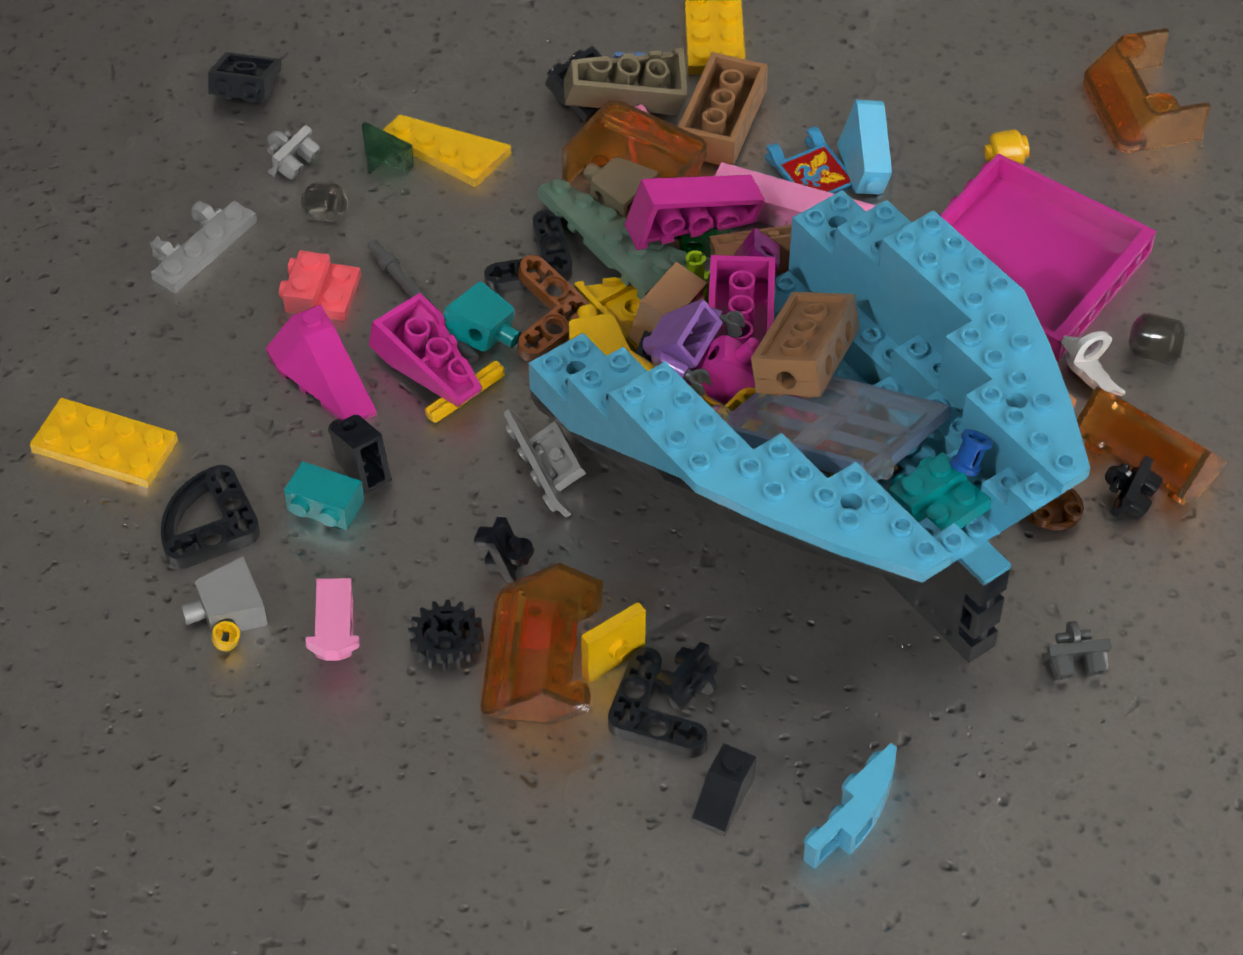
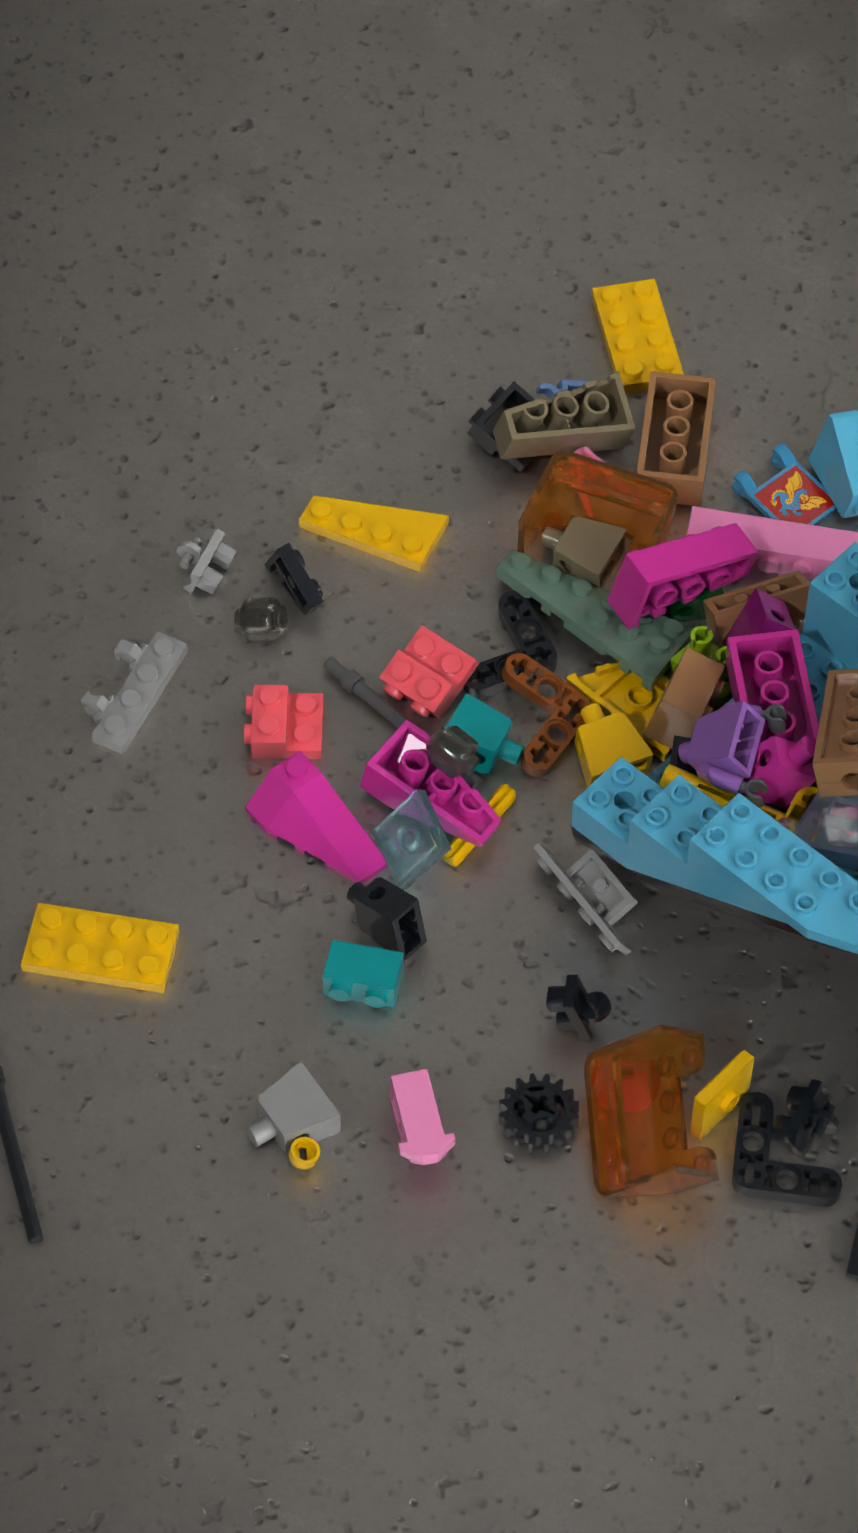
camera: 10 degrees left, 5 degrees up
black beam [161,465,260,569] -> none
black plate [208,52,281,103] -> none
clear green slope [361,122,414,174] -> none
none -> black wing [264,543,324,615]
none -> clear light blue tile [372,789,452,890]
none -> coral plate [379,625,480,720]
none -> clear smoke head [426,725,480,778]

